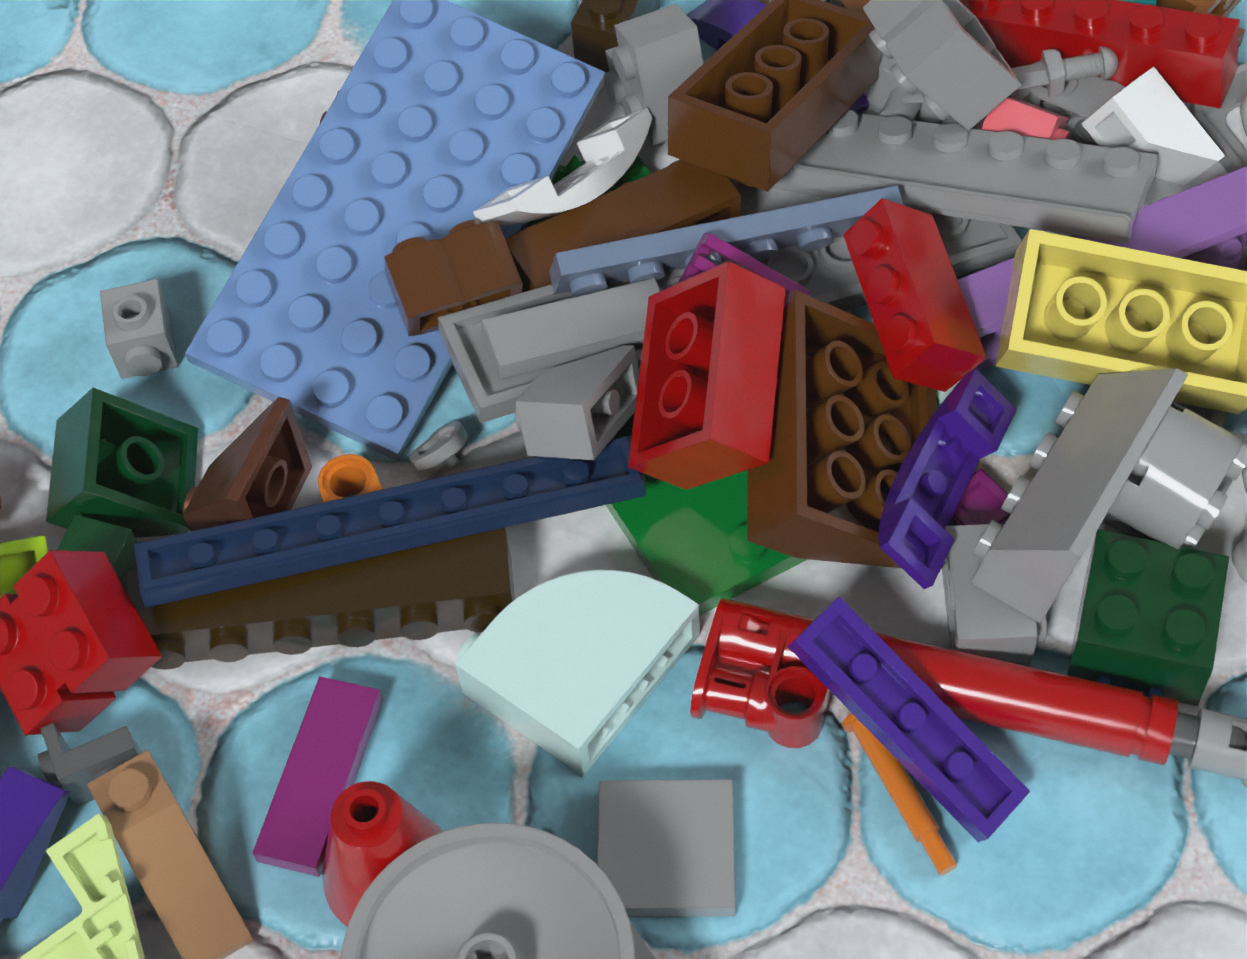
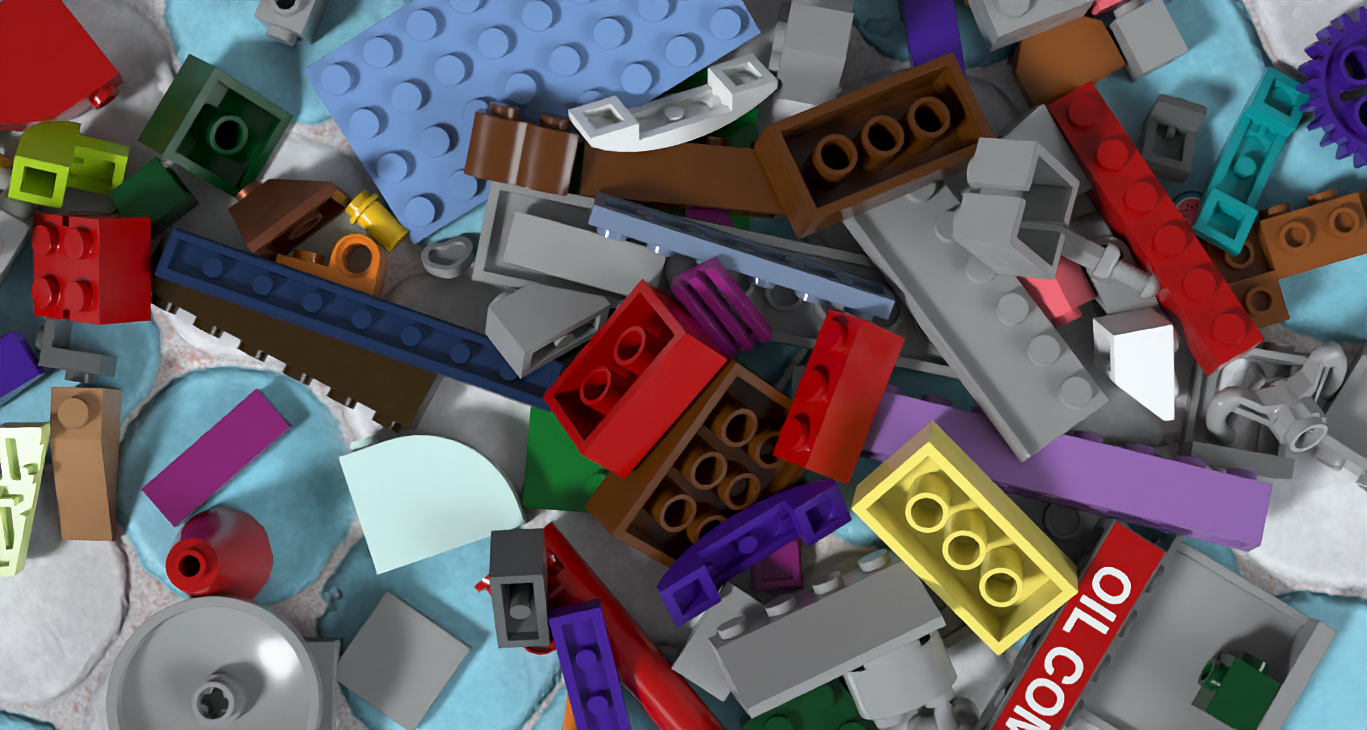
camera: 30 degrees right, 30 degrees up
none -> yellow pin [345,189,409,254]
none -> dark grey slope [489,528,550,648]

